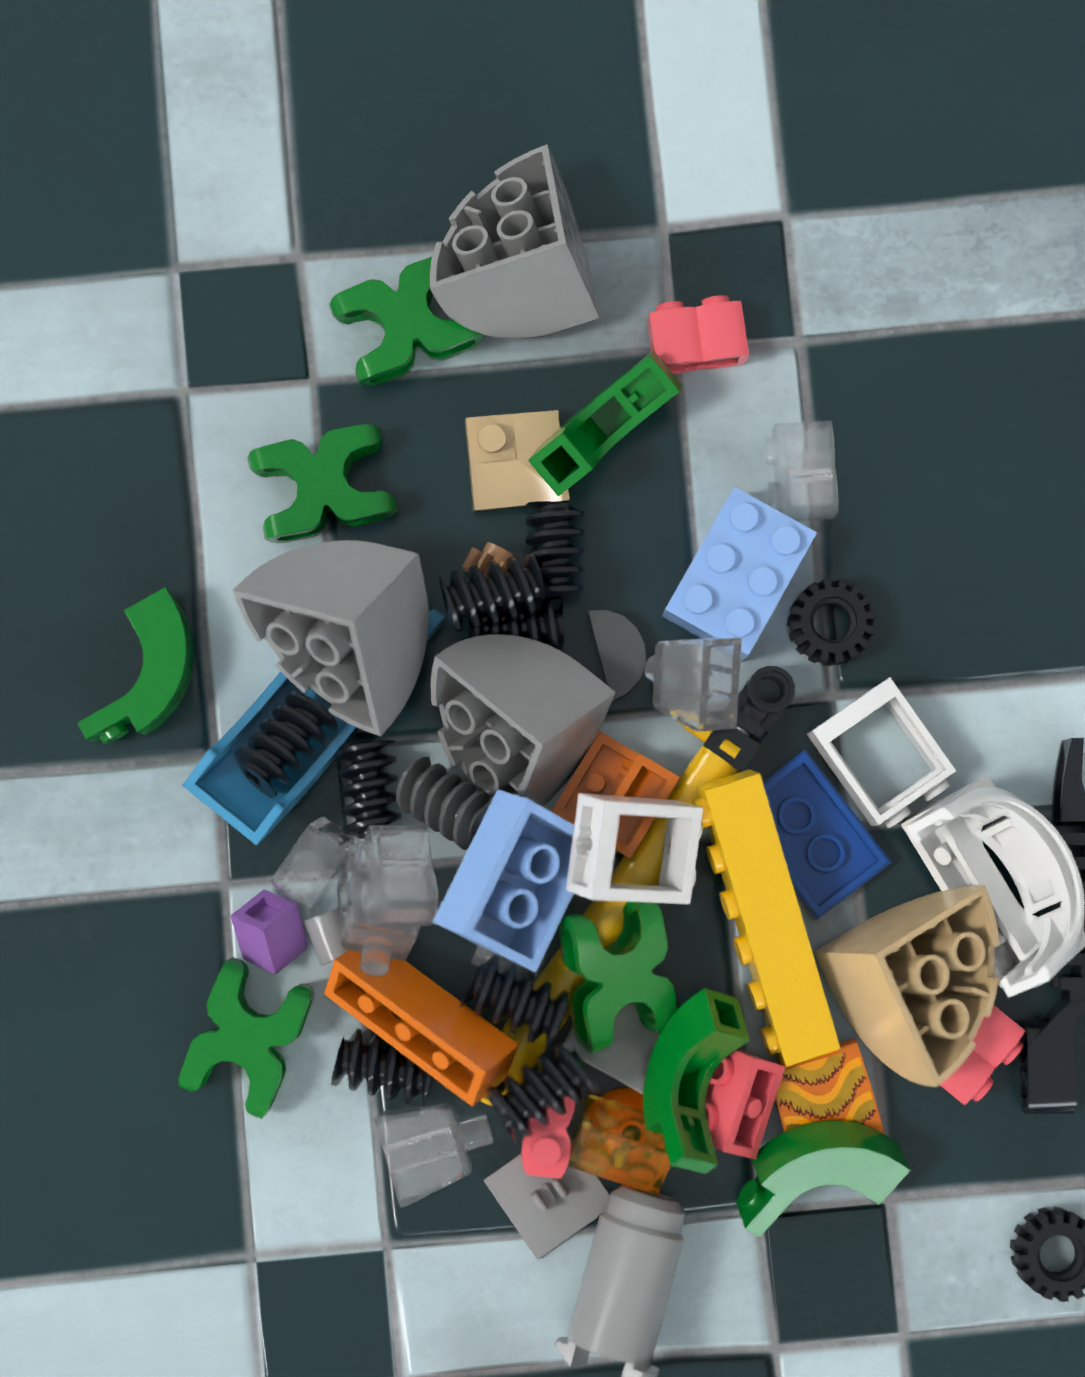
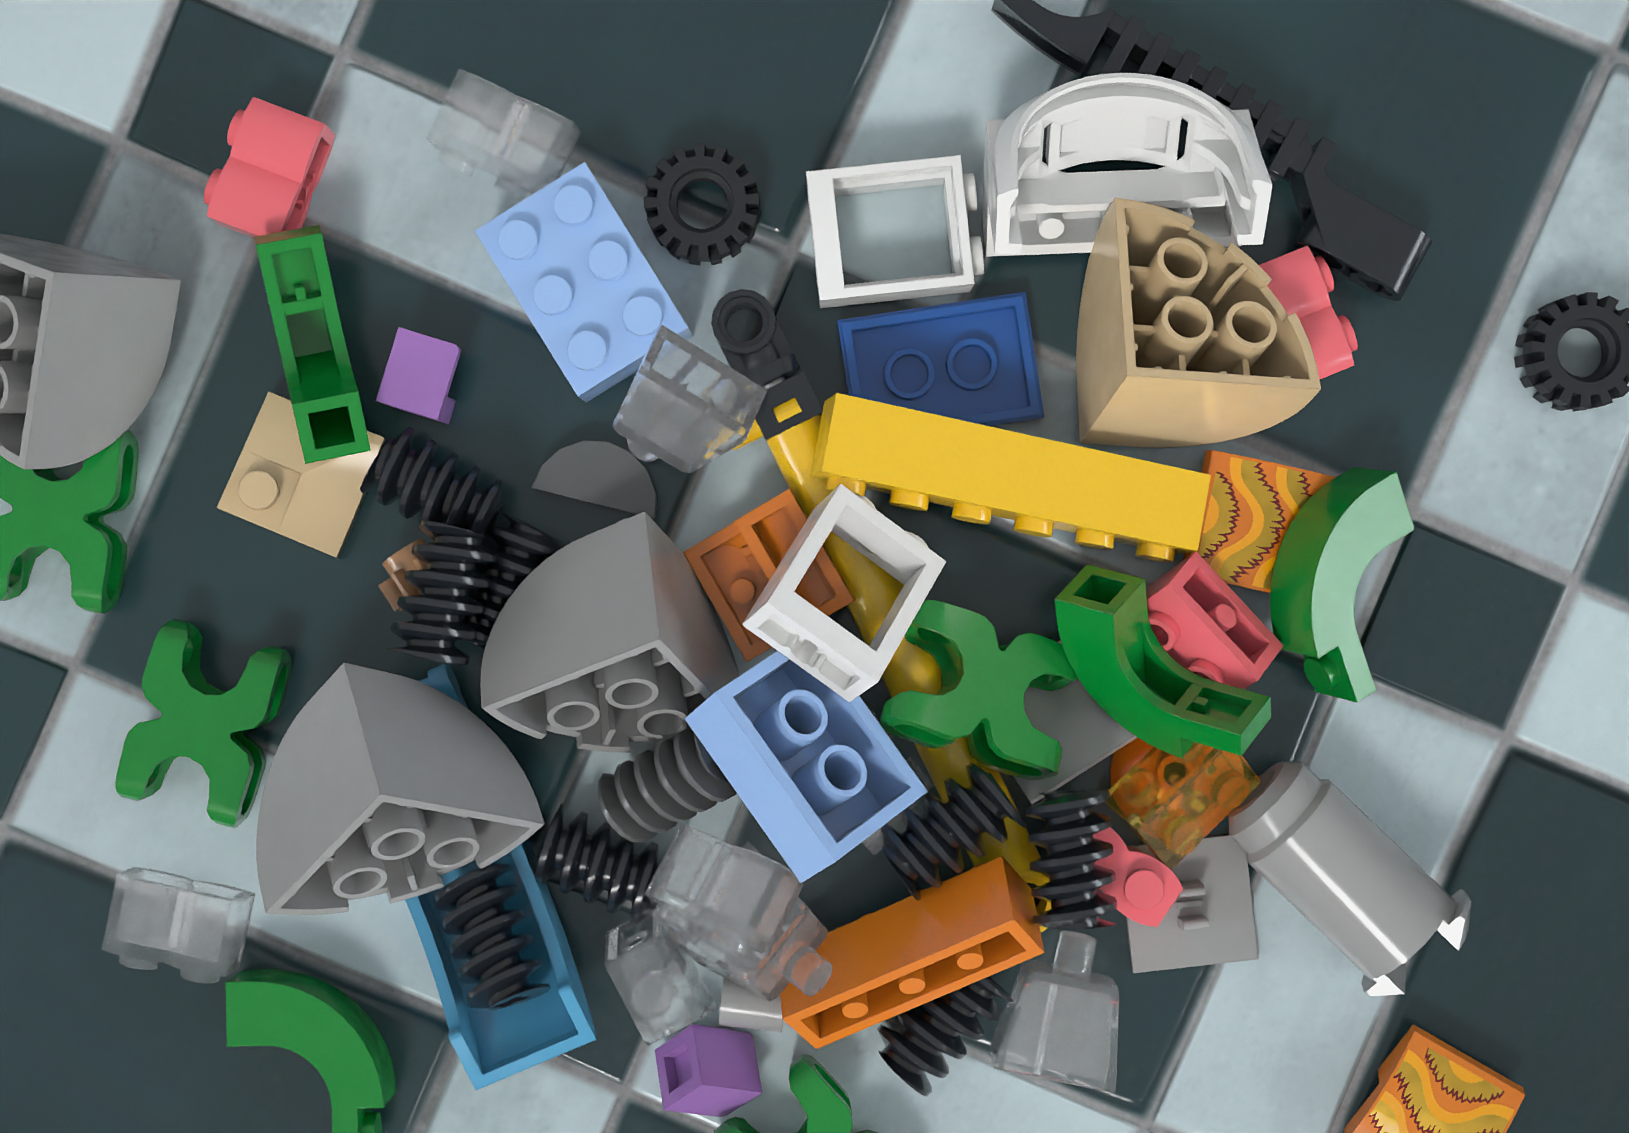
camera: 65 degrees left, 5 degrees up
none -> clear brick [102,867,255,984]
none -> medium lavender panel [376,327,461,425]

